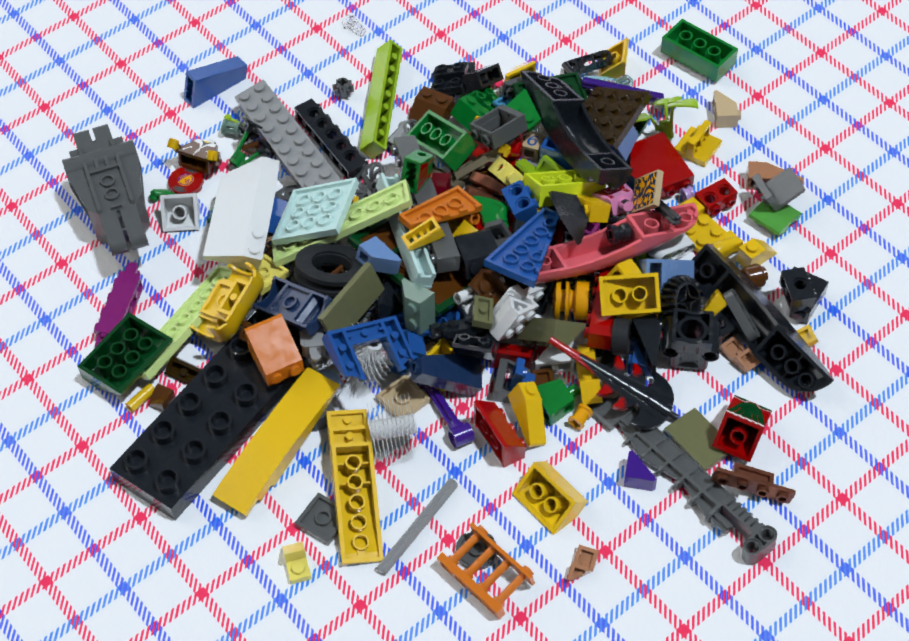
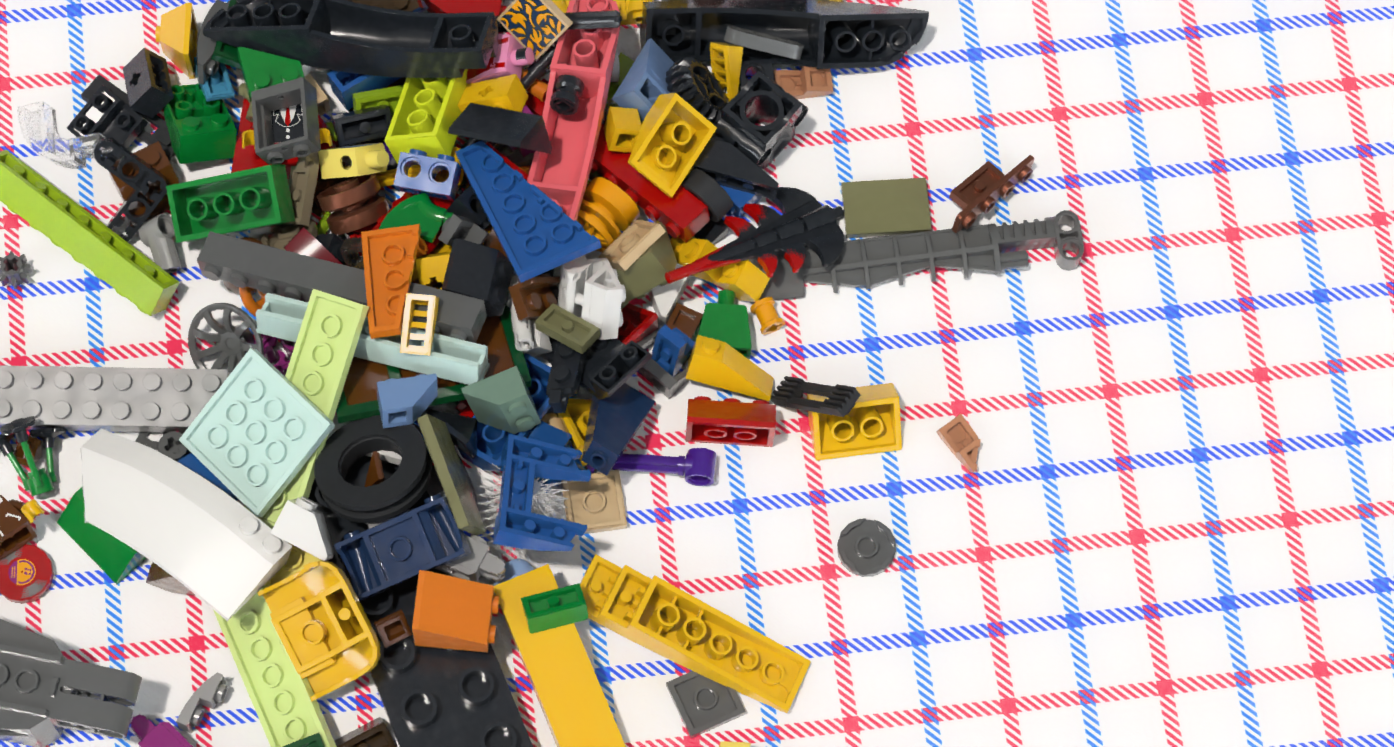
camera: 65 degrees left, 15 degrees up
green arm [149,189,175,201] -> none
white slope [160,193,201,232] -> none
black brick [294,98,369,180] -> none
white piece [367,394,420,461] -> none
light grey axle [377,478,458,575] -> none
green torso [401,150,434,194] -> none
orange fence [437,522,535,620] -> none
dark purple slope [624,450,657,491] -> none
red slope [712,395,772,462] -> none
none -> clear arch [17,101,112,169]
none -> black beam [94,138,167,242]
none -> light grey slope [176,672,228,733]
none -> white slope [271,496,335,561]
none -> black slope [331,105,392,147]
none -> green slope [521,583,588,634]
none -> tan tile [598,220,666,271]
none -> black container [770,376,861,417]

